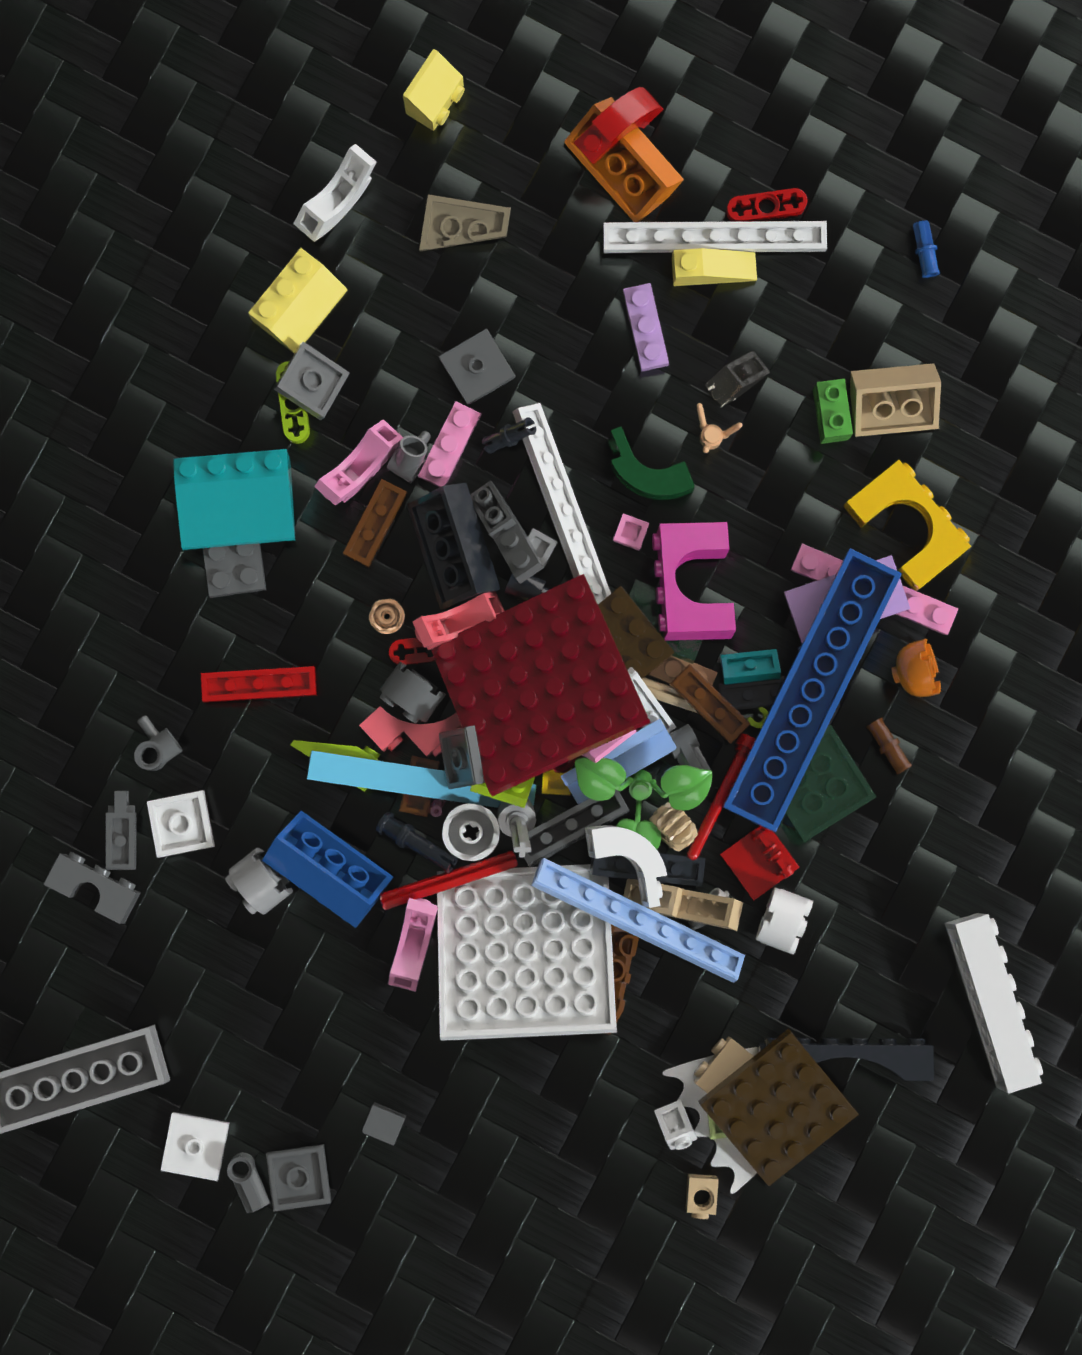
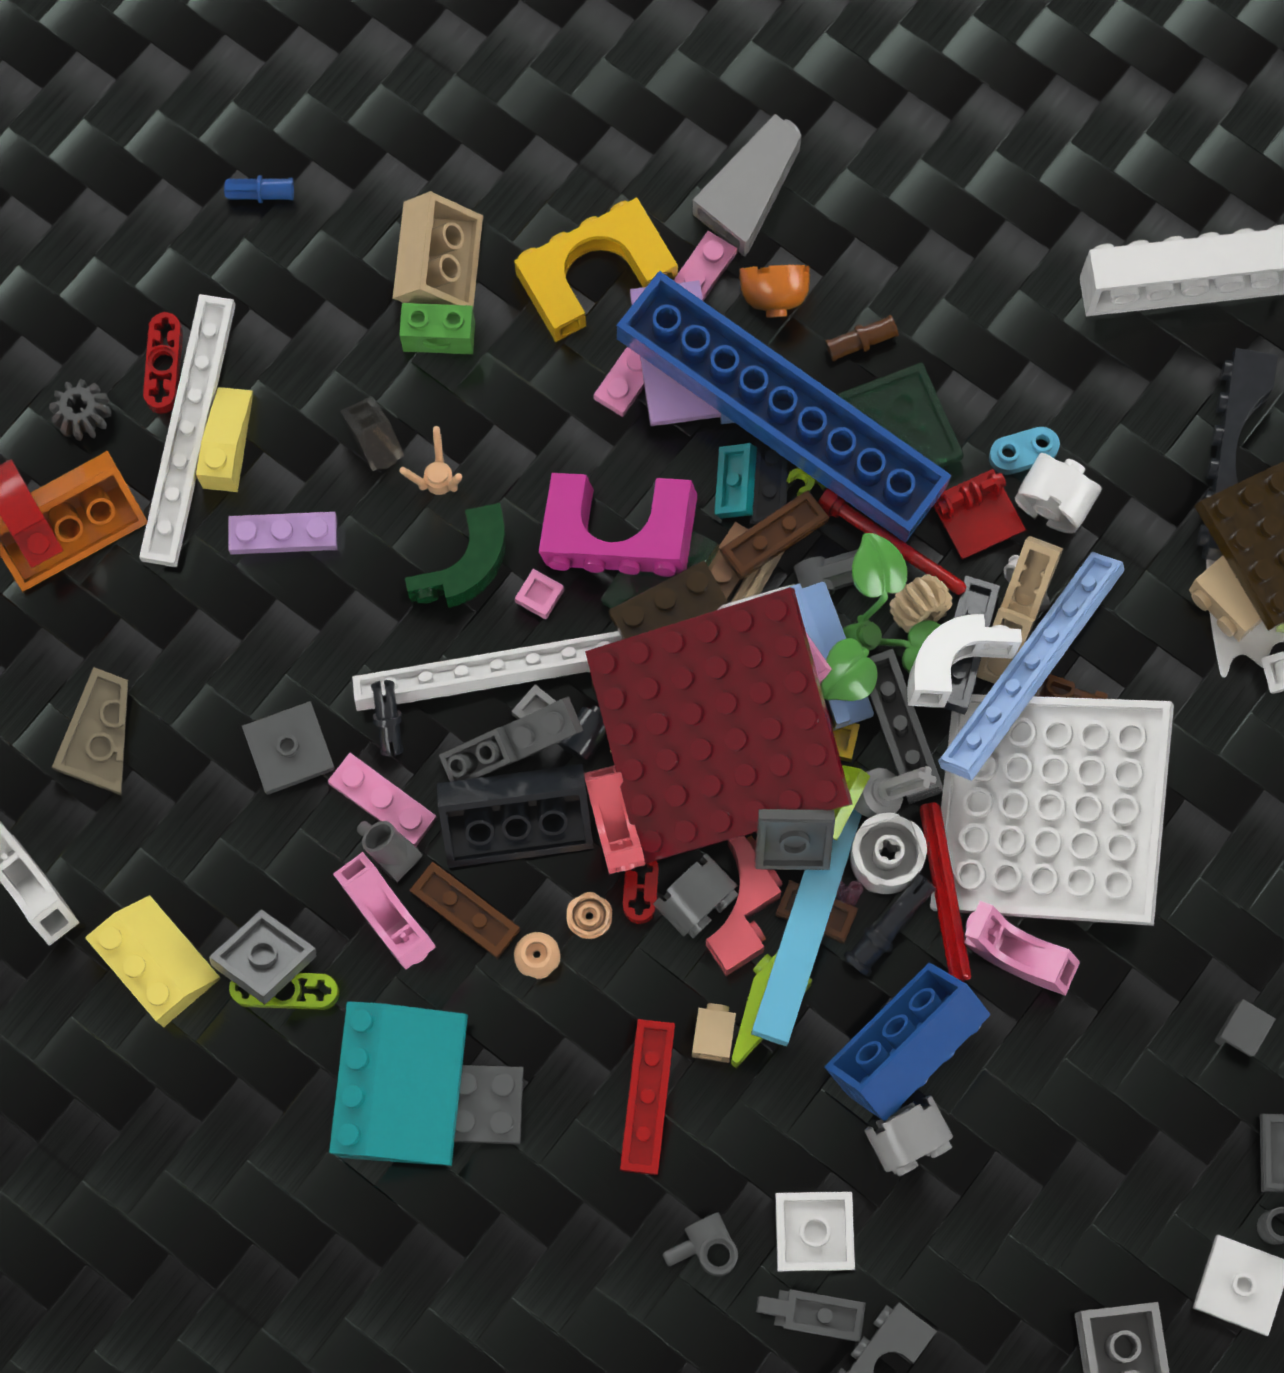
camera: 75 degrees left, 10 degrees down
none -> dark grey gear [49,379,111,441]
none -> light nougat plate [514,932,560,979]
none -> tan brick [692,1003,736,1063]
none -> light grey slope [693,114,801,256]
none -> medium azure plate [989,427,1060,475]

